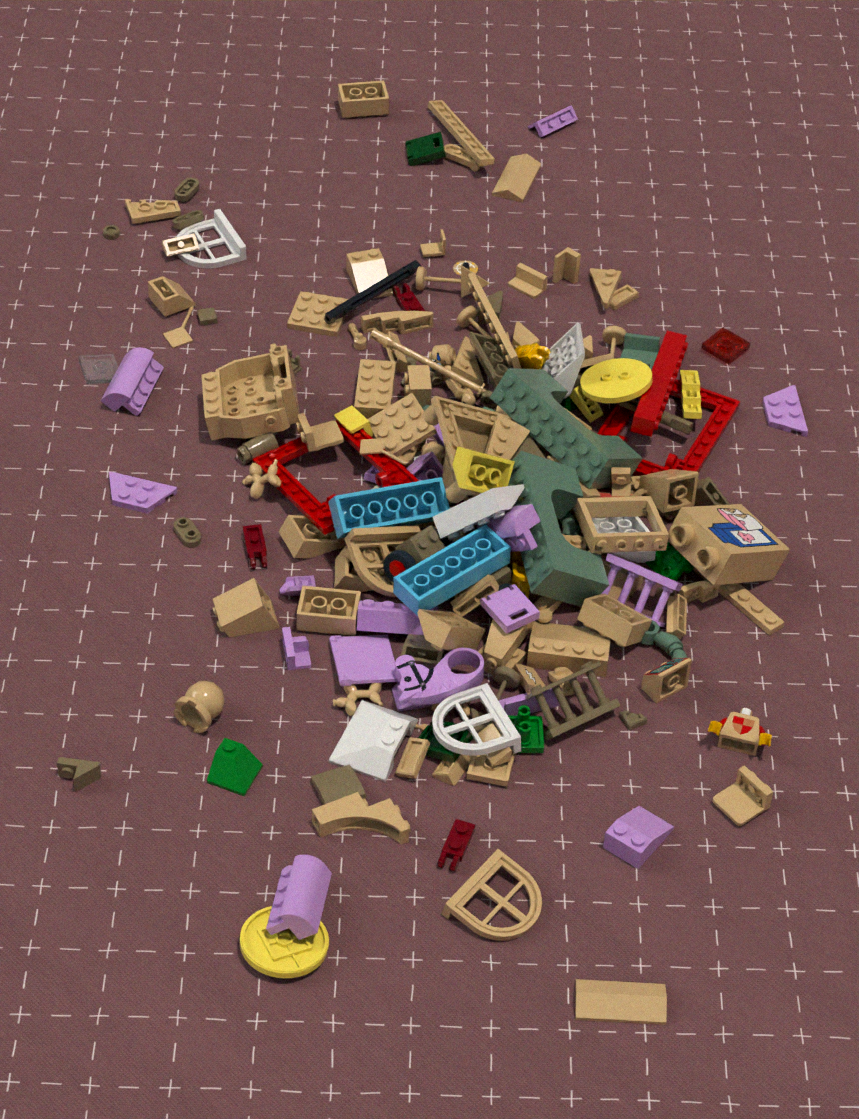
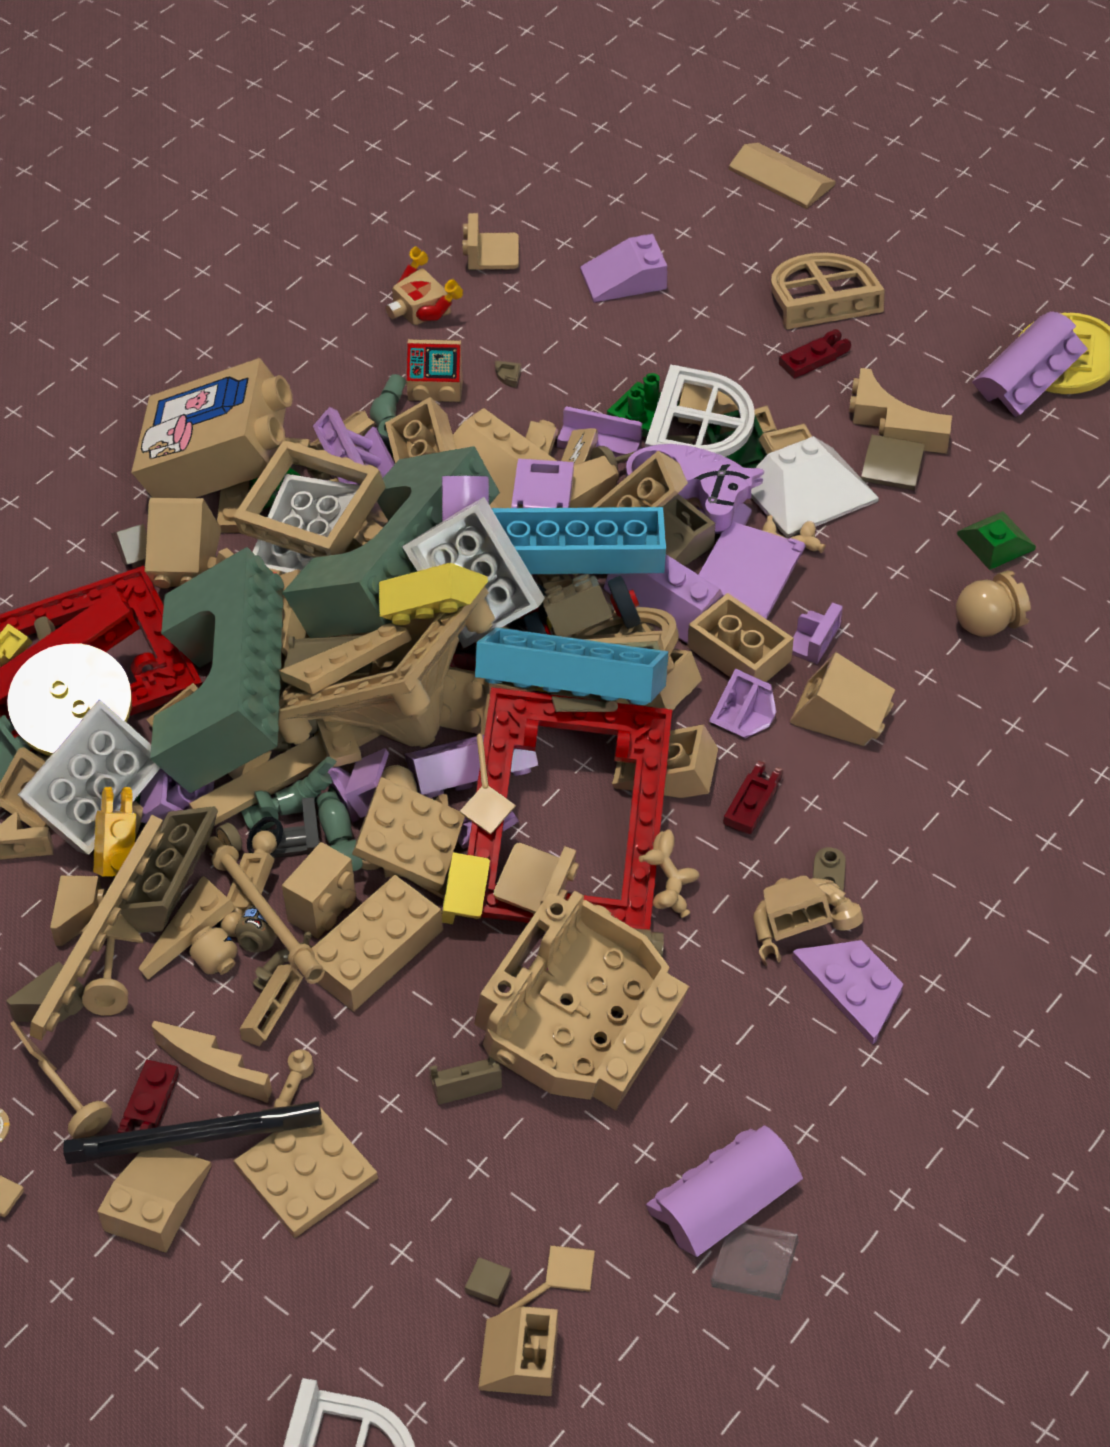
camera: 140 degrees left, 5 degrees up
dark tan fence [525,661,621,741] -> none
none -> tan torso [753,876,864,966]

